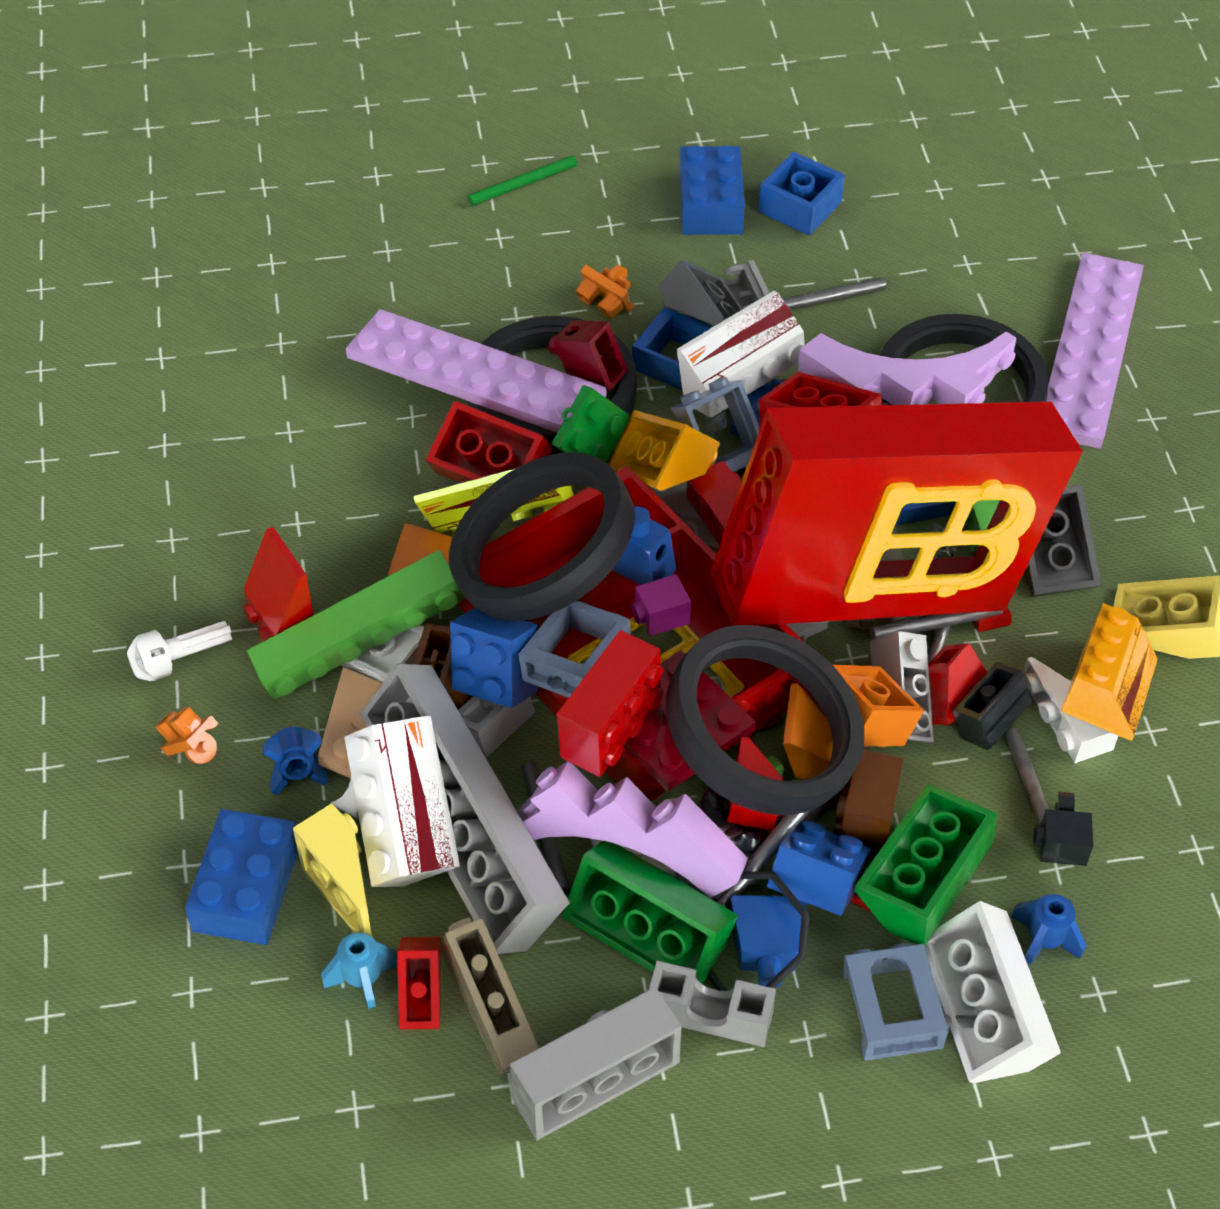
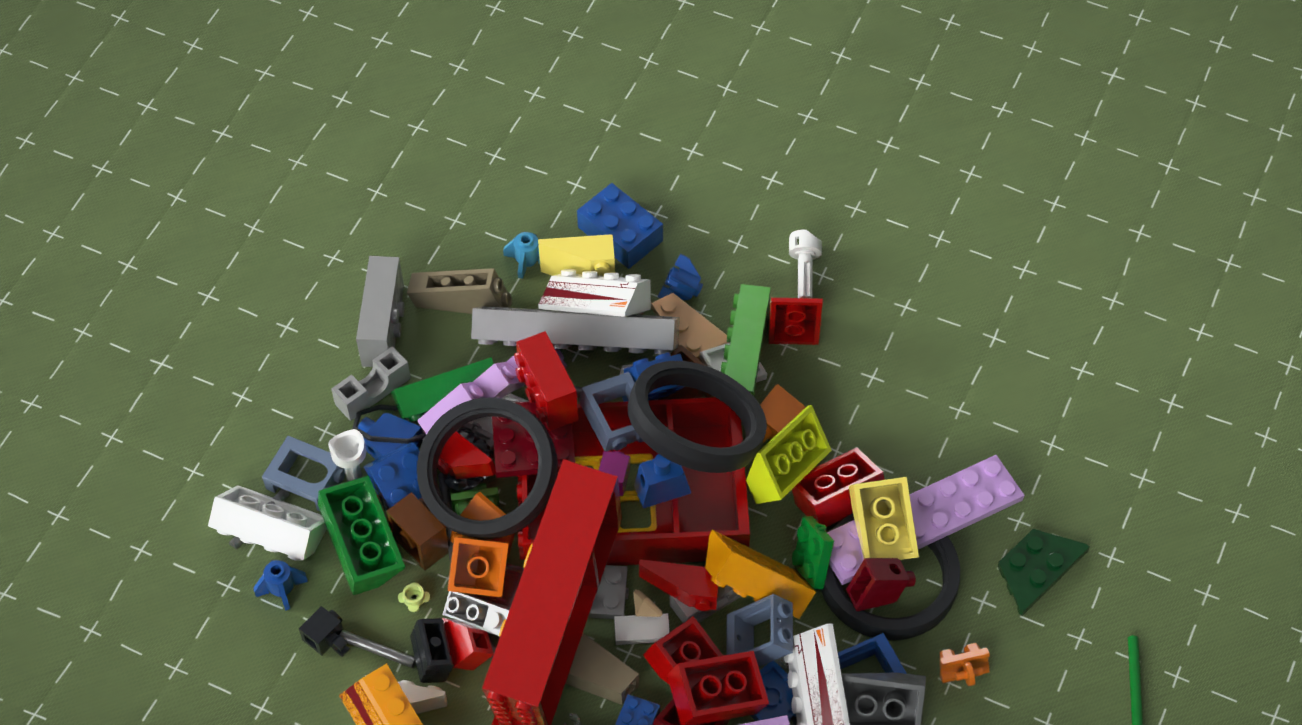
camera: 125 degrees right, 5 degrees up
orange hips [155,707,219,765] -> none
red slope [397,937,442,1030] -> none
none -> white piece [328,429,366,481]
none -> yellowish green plate [398,582,430,612]
none -> light yellow slope [849,477,919,560]
none -> dark green wing [997,529,1090,616]

